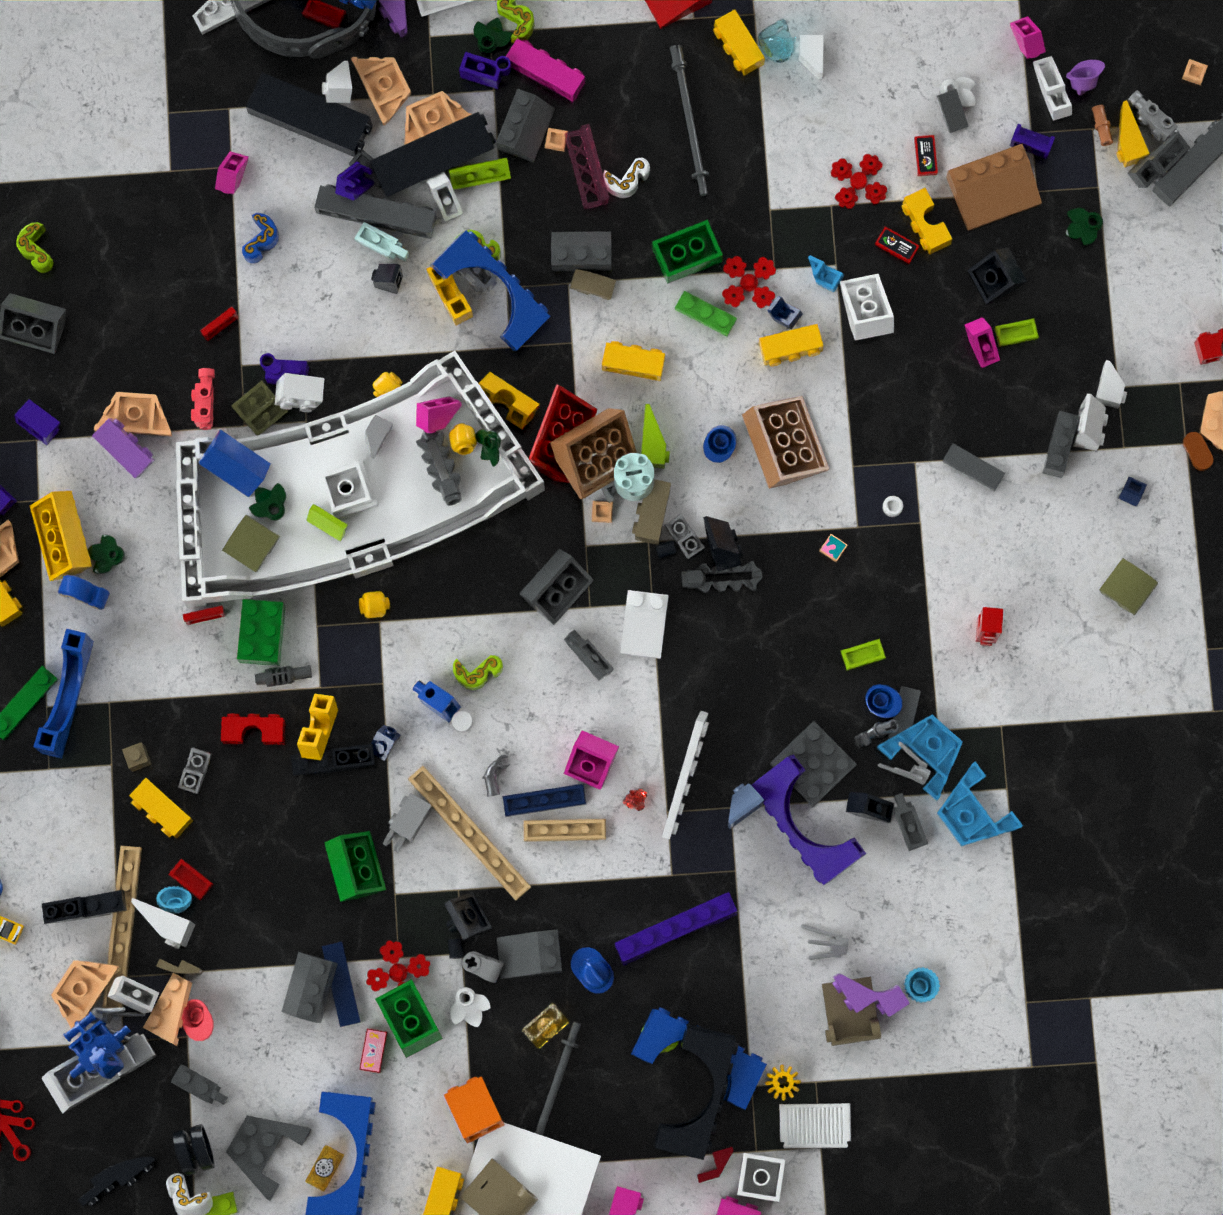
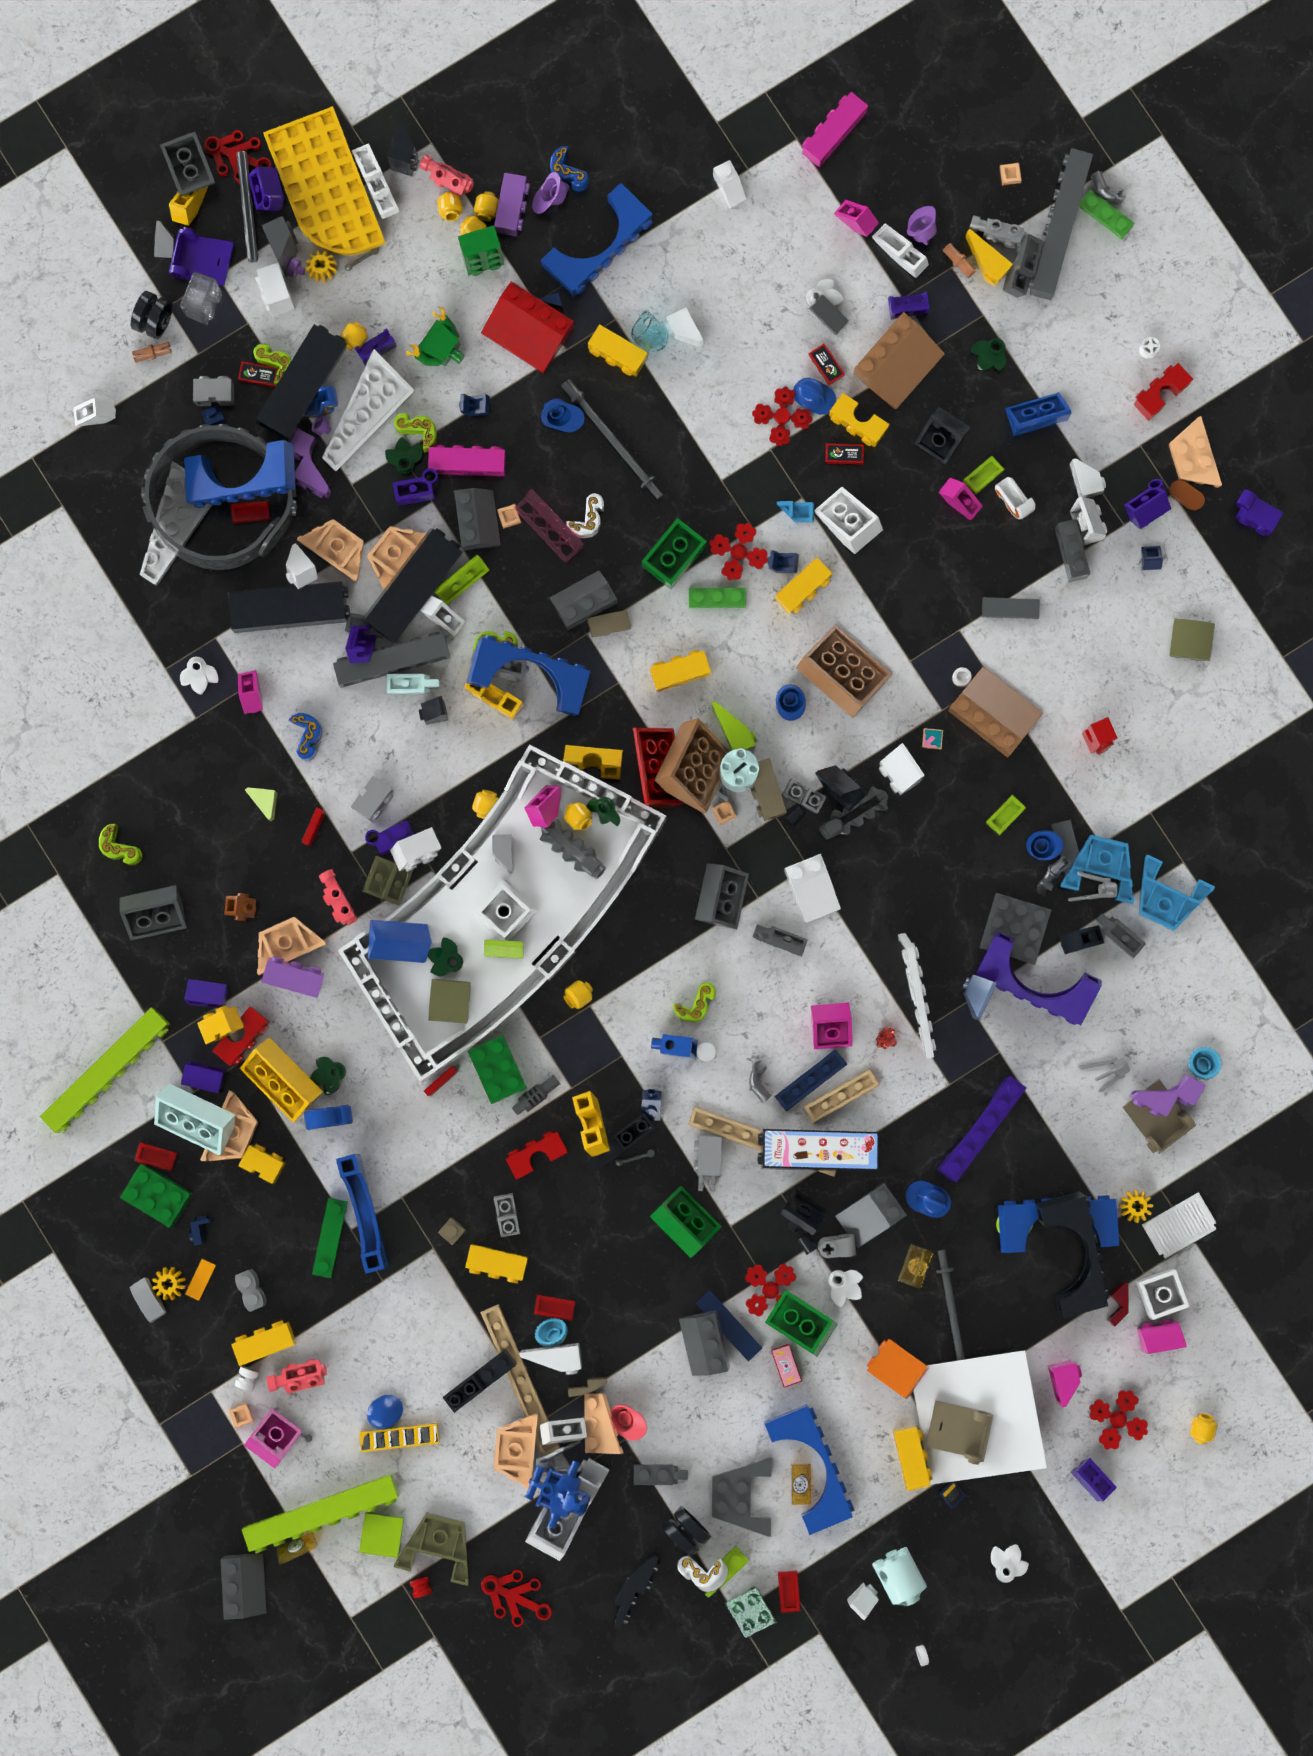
camera: 30 degrees left, 5 degrees up
none -> white plate [180,657,219,695]
none -> yellow brick [197,1005,244,1044]
none -> red arch [213,1006,270,1066]
none -> dark orange brick [224,893,256,921]
none -> yellowish green slope [245,788,277,821]
none -> light grey brick [351,776,393,822]
none -> dark blue bracket [459,394,490,417]
none -> blue piece [541,399,585,432]
none -> dark grey hinge [615,1150,655,1166]
none -> brick [757,1129,879,1172]
none -> blue piece [793,378,836,415]
none -> white slope [879,743,924,795]
none -> medium nougat slope [948,666,1043,758]
none -> white animal [995,477,1035,519]
none -> blue slope [1005,392,1072,436]
none -> dark purple hinge [1124,479,1172,529]

